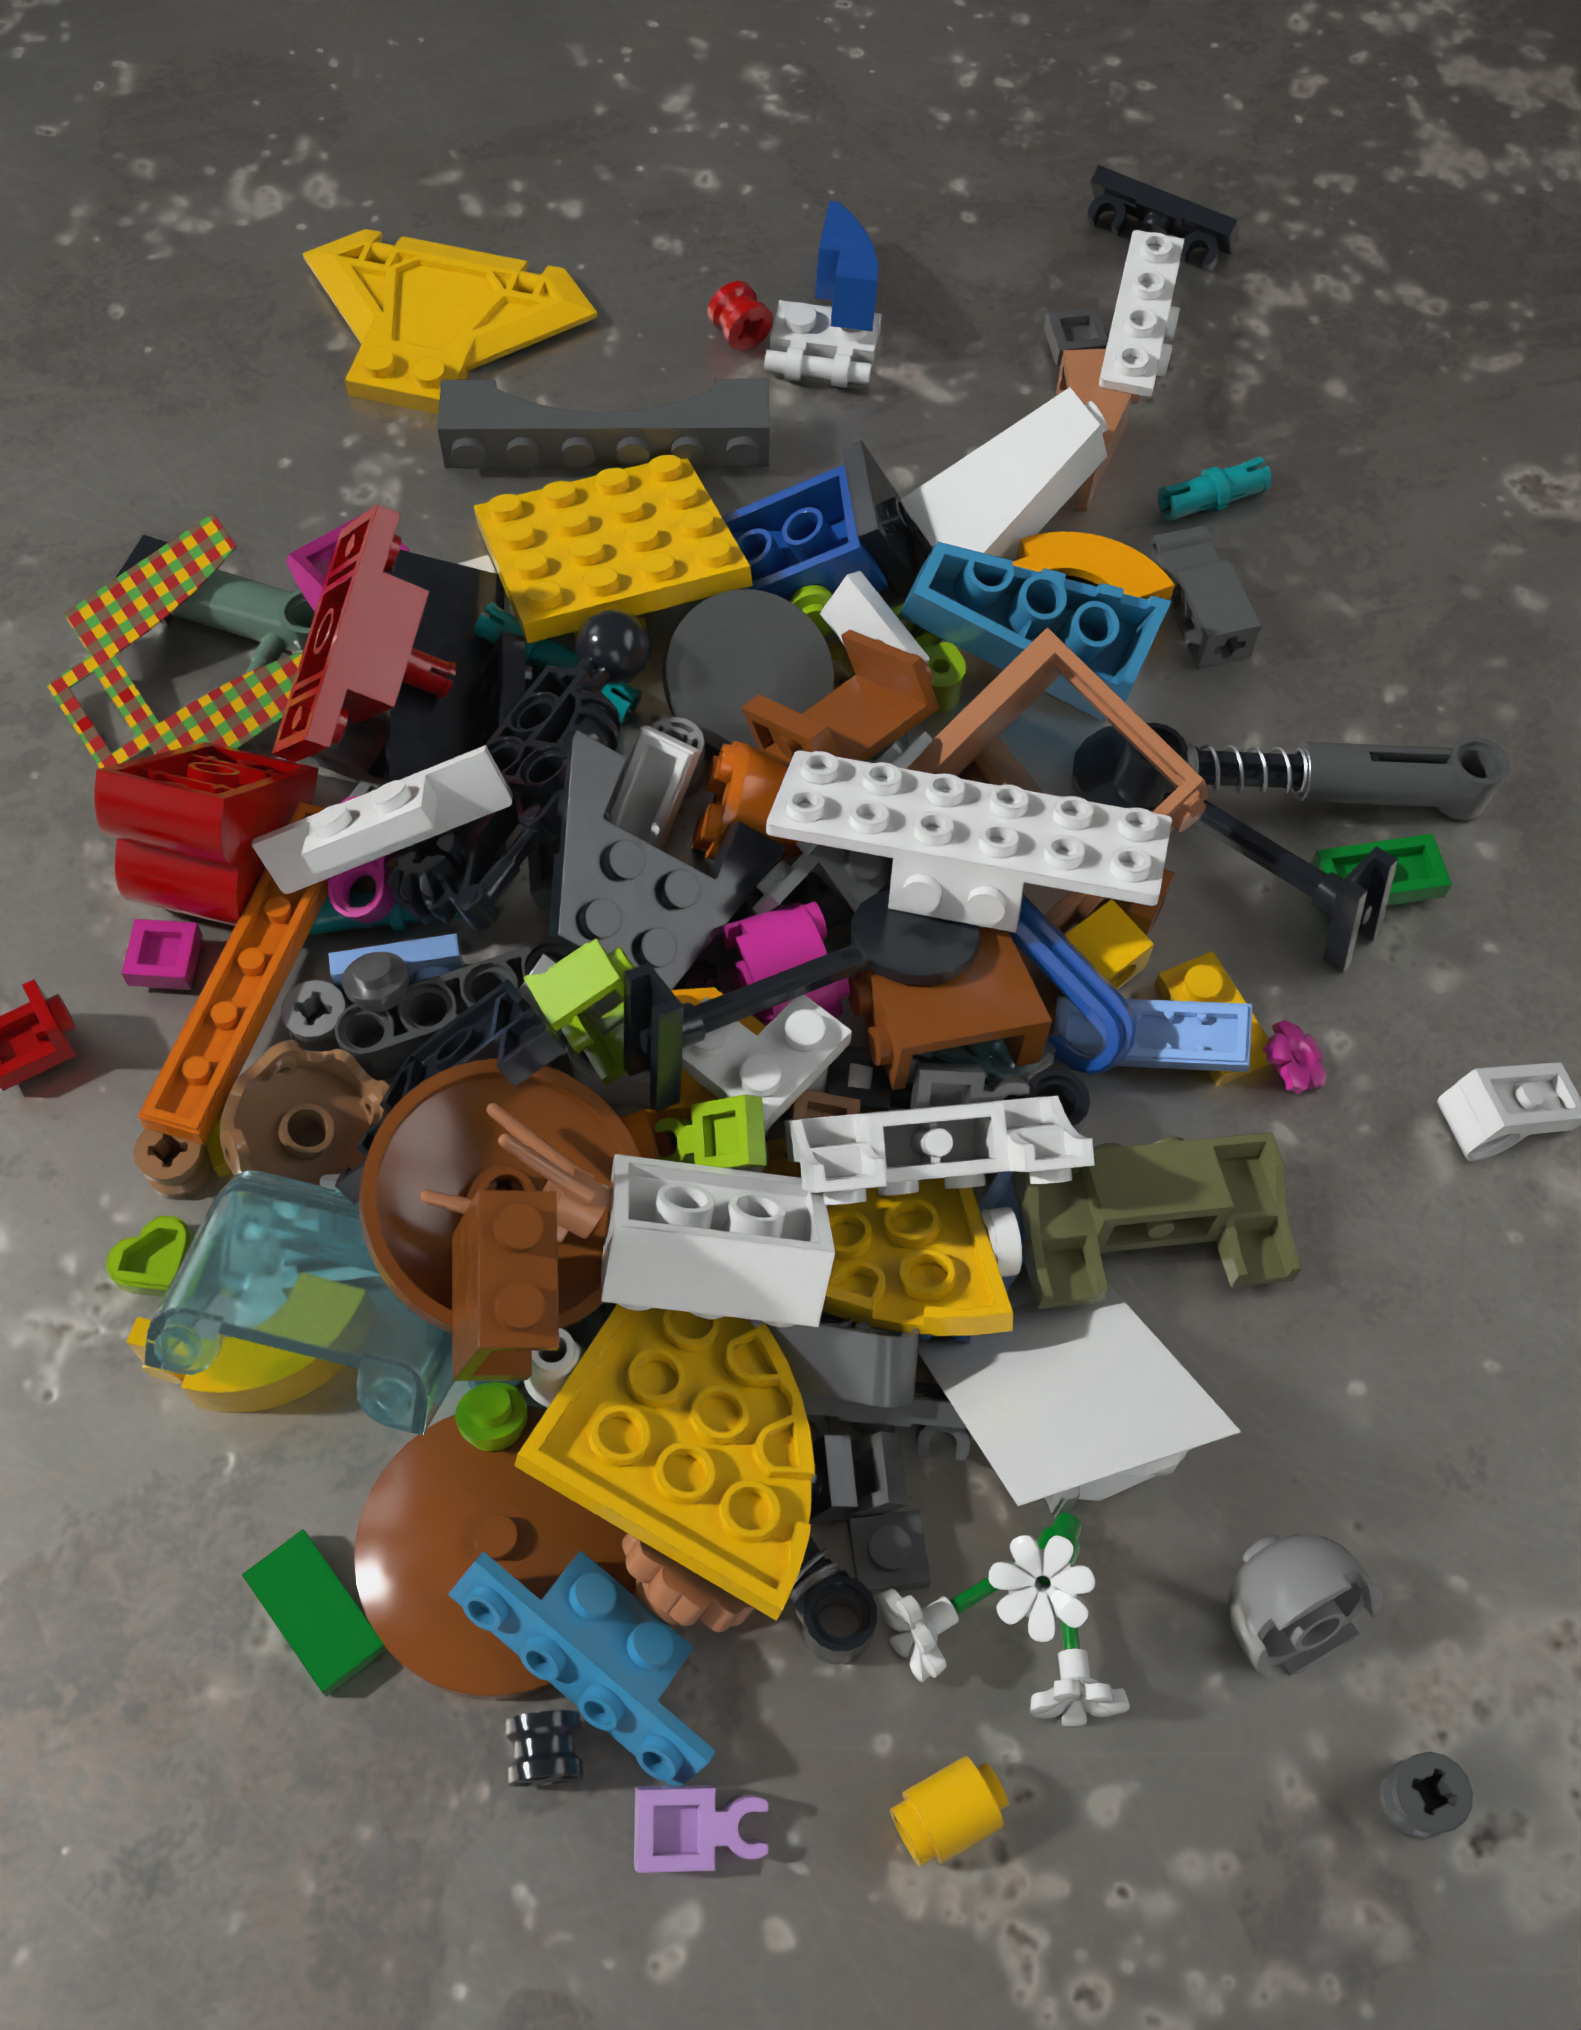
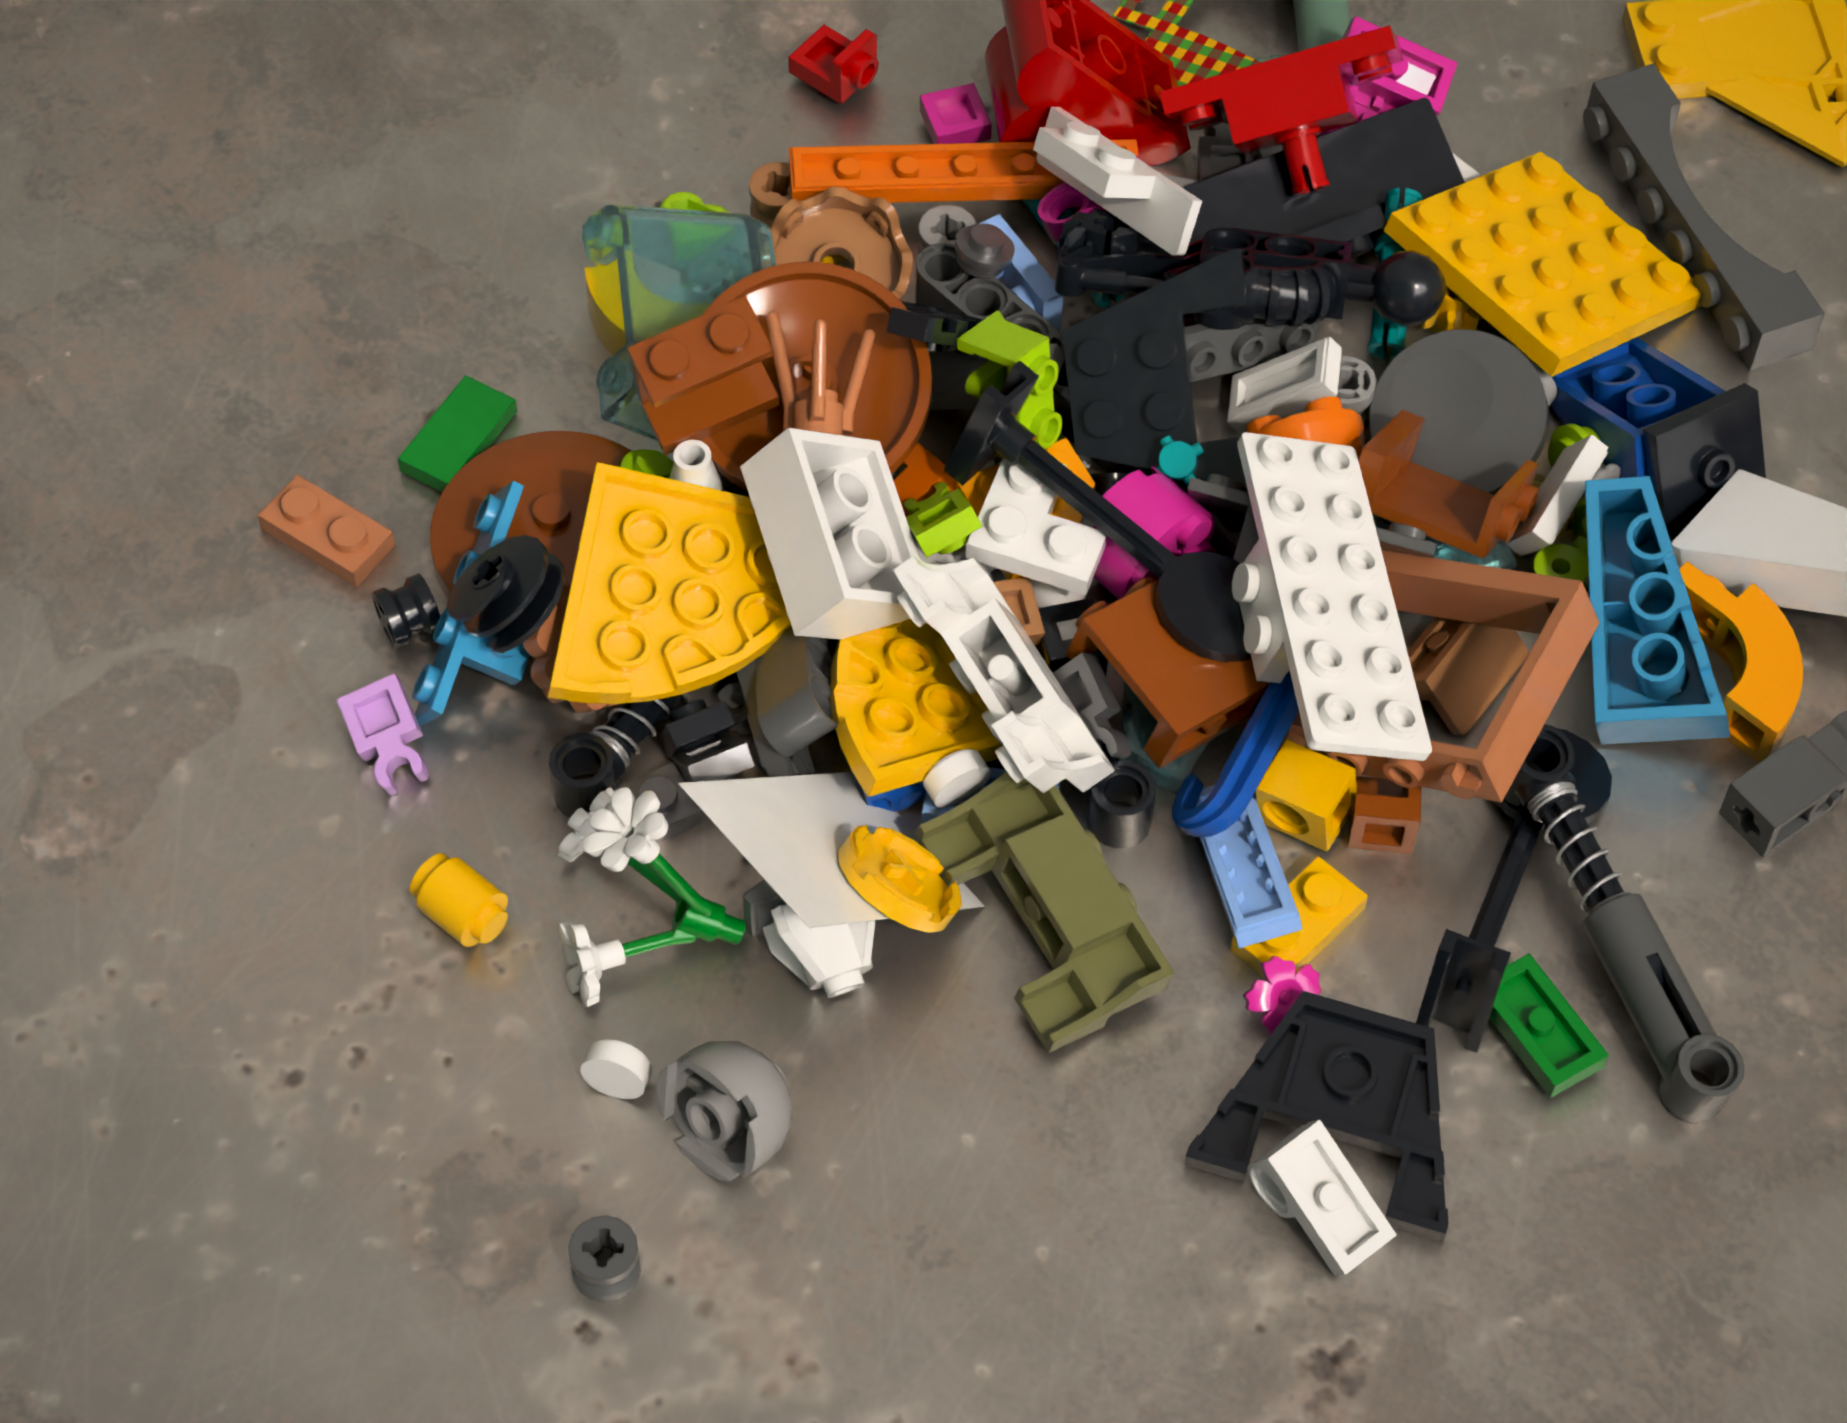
camera: 70 degrees right, 5 degrees down
none -> nougat plate [258,474,396,587]
none -> black piece [446,535,565,653]
none -> white tile [580,1039,652,1100]
none -> yellow tile [838,825,962,933]
none -> teal piece [1154,435,1204,487]
none -> black wing [1185,991,1449,1242]

